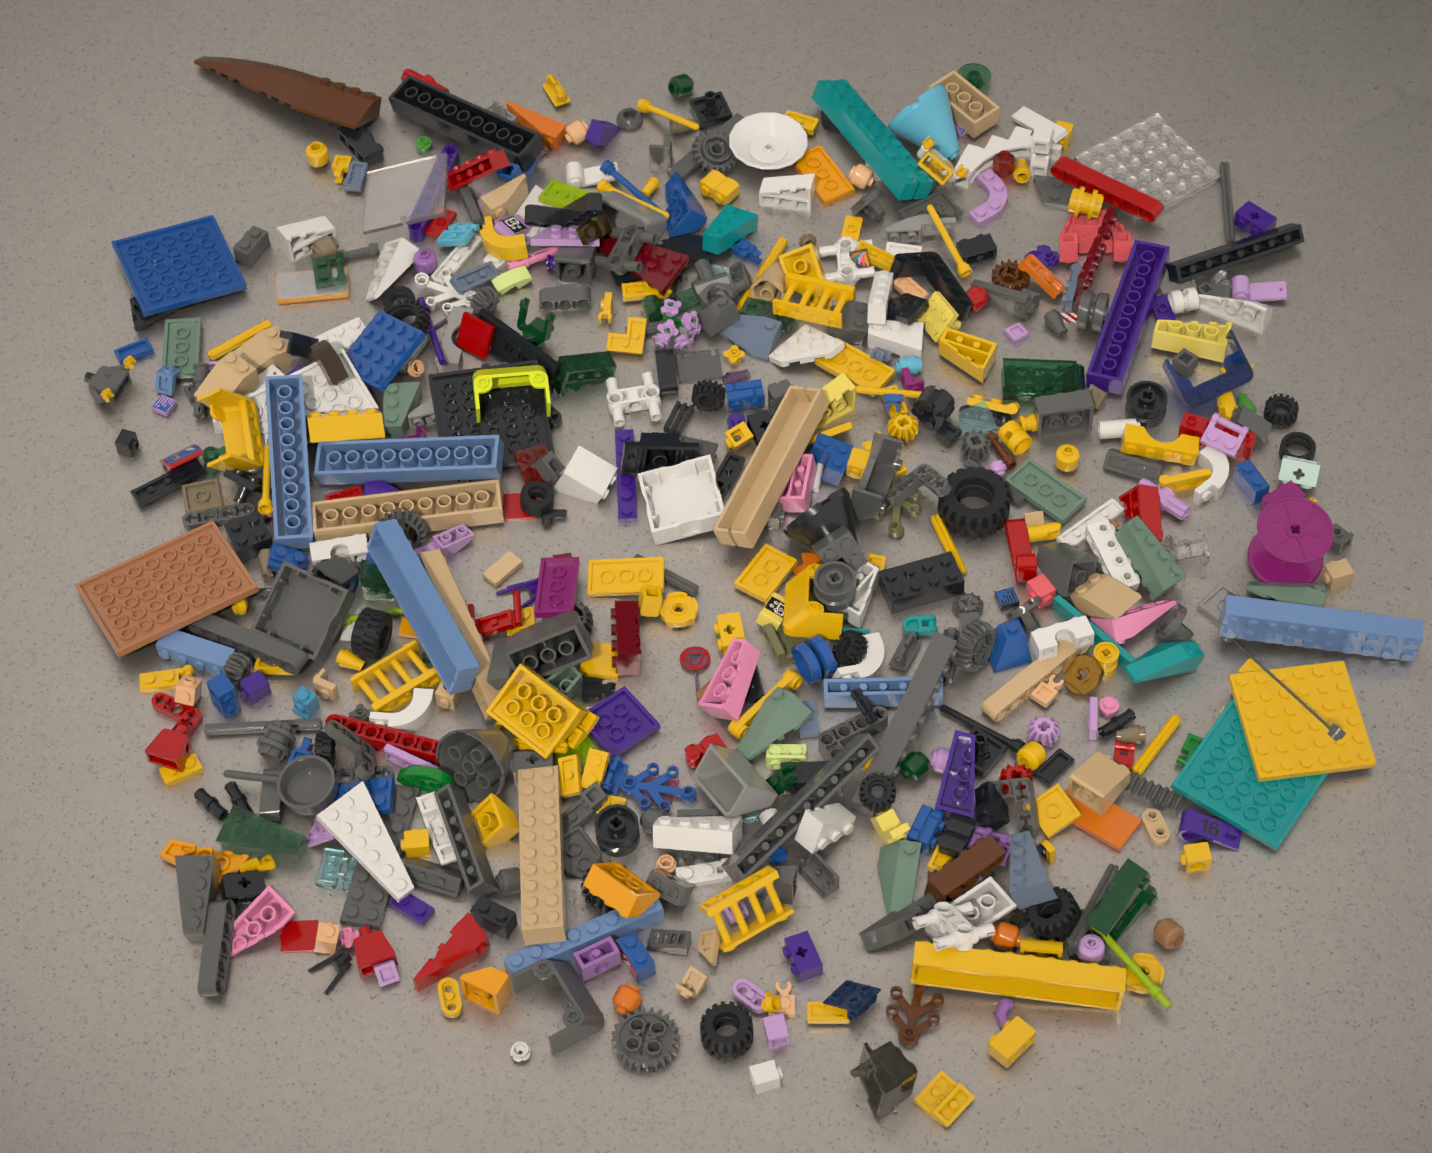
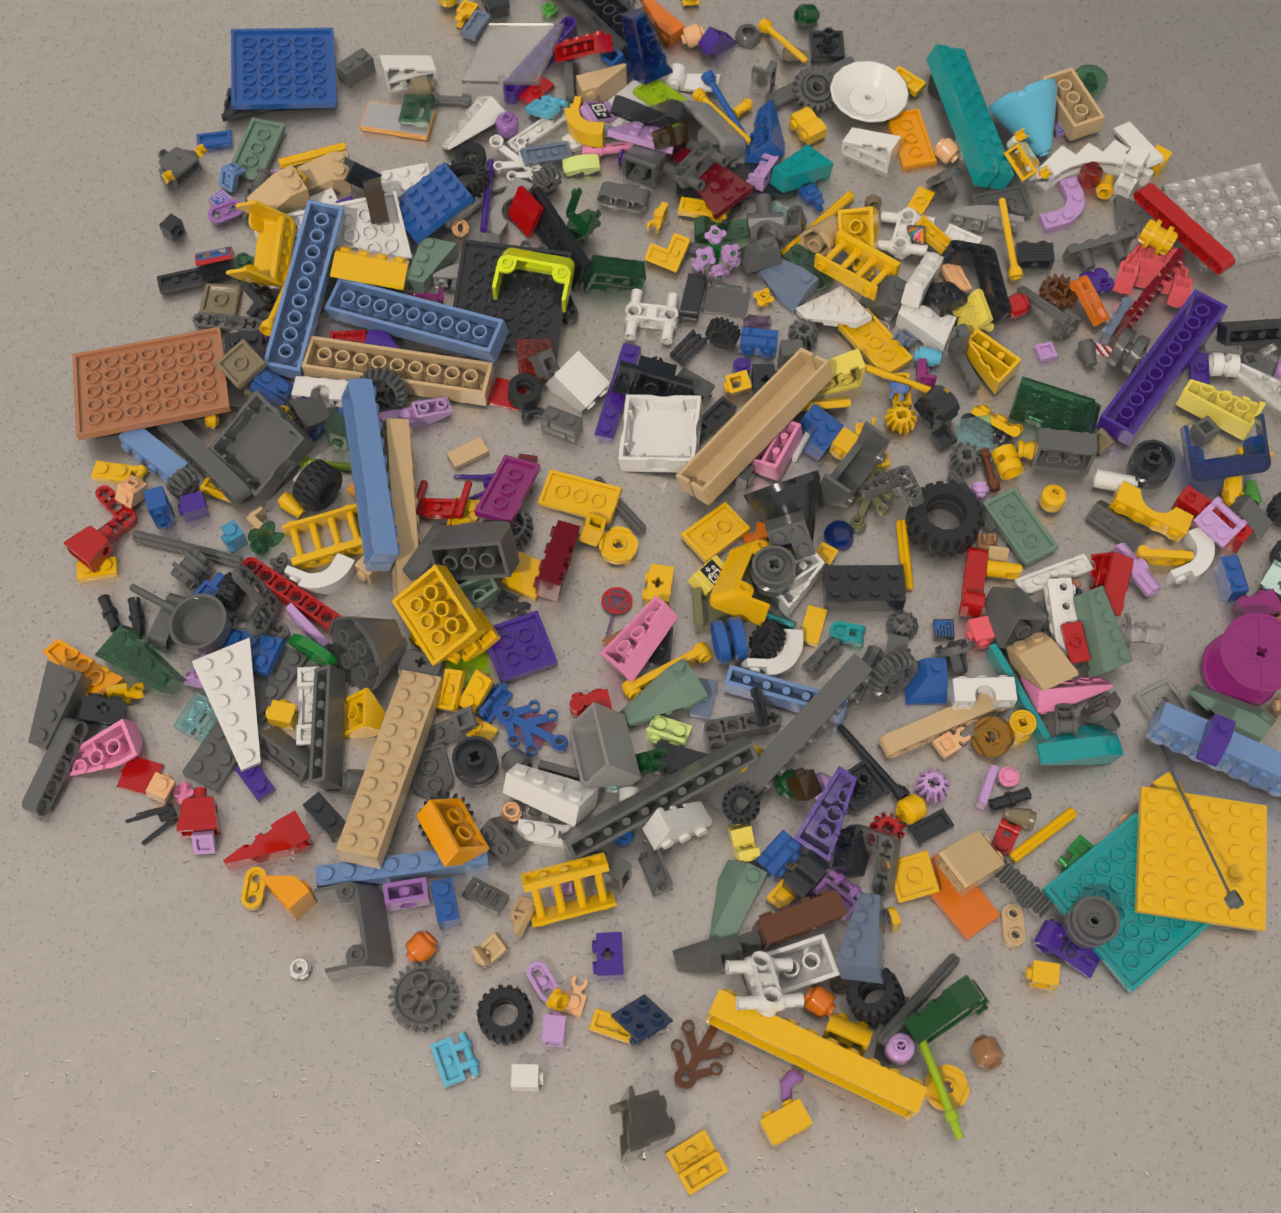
camera: 15 degrees right, 10 degrees up
none -> medium lavender plate [208,199,243,225]
none -> dark tan tile [215,339,268,390]
none -> clear green plate [248,521,285,555]
none -> medium azure plate [430,1032,481,1088]
none -> dark grey brick [540,405,583,443]
none -> clear blue wedge [621,8,673,85]
none -> lavender hinge [746,154,779,192]
none -> dark brown brick [786,767,823,802]
none -> dark grey gear [788,318,819,348]
none -> yellow tile [801,605,827,647]
none -> clear blue hair [824,520,854,551]
none -> dark grey beam [948,324,980,393]
none -> medium nougat tile [977,533,998,550]
none -> dark grey piece [1054,703,1078,736]
none -> red plate [1060,621,1091,664]
none -> dark grey plate [1062,229,1135,272]
none -> dark grey wheel [1064,895,1120,949]
none -> dark purple slope [1196,714,1236,767]

